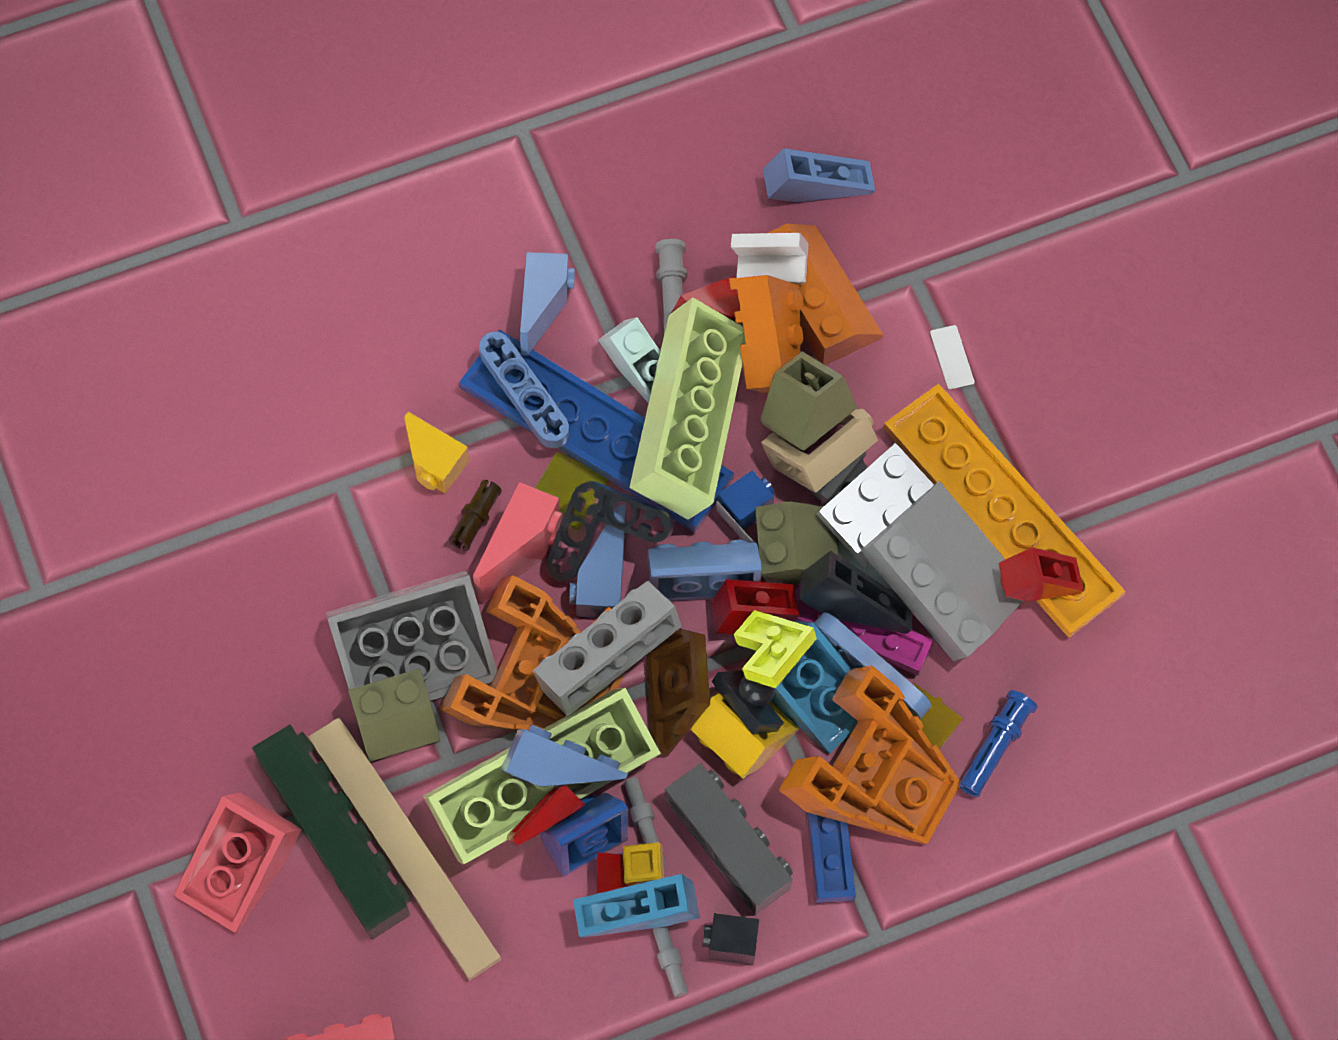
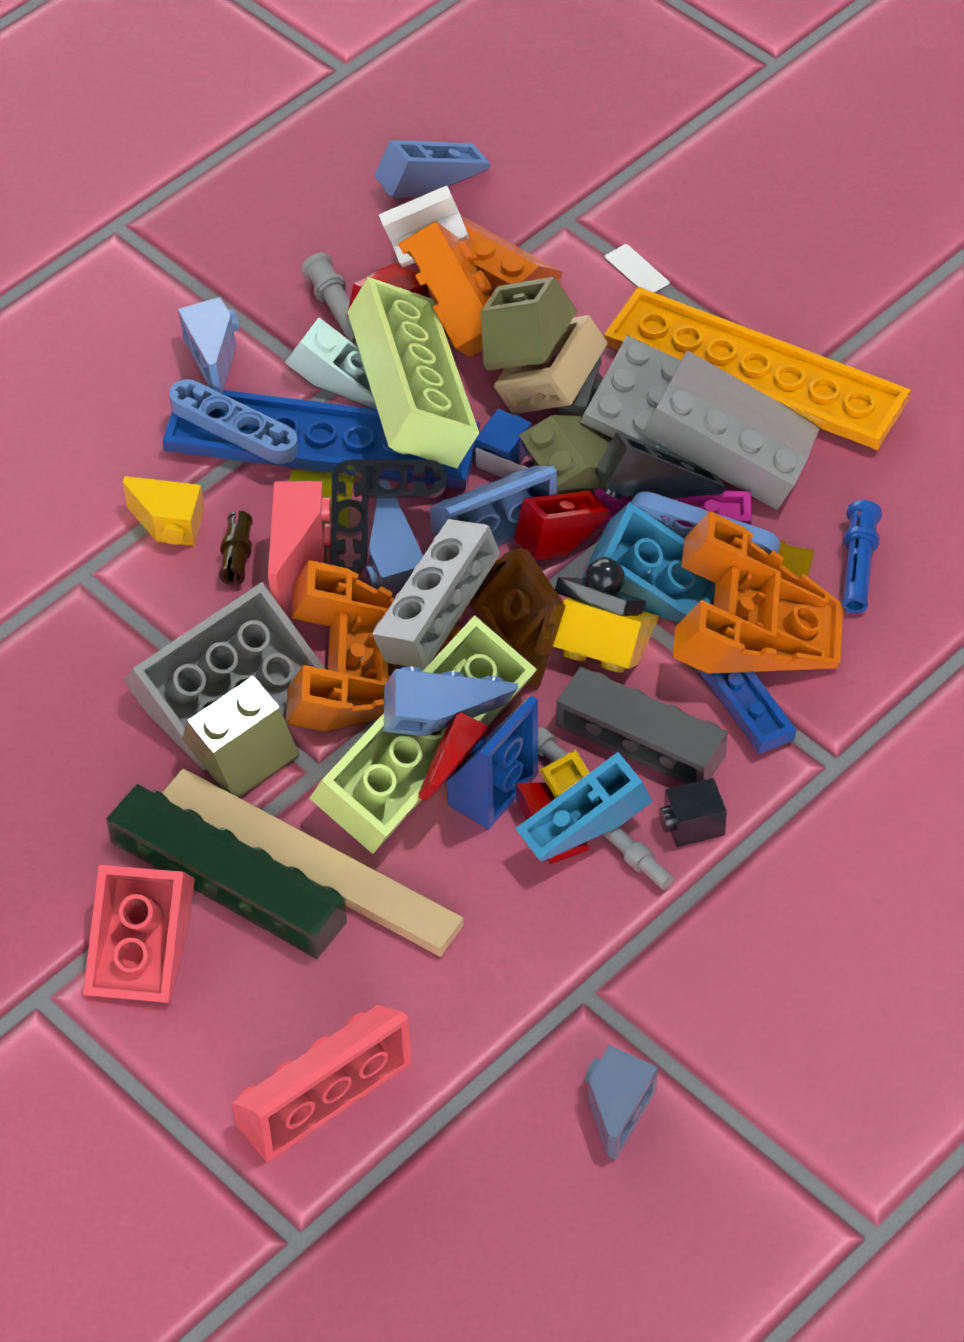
camera: 20 degrees left, 15 degrees down
neon yellow plate [734,610,817,688] -> none
red slope [998,547,1084,601] -> none

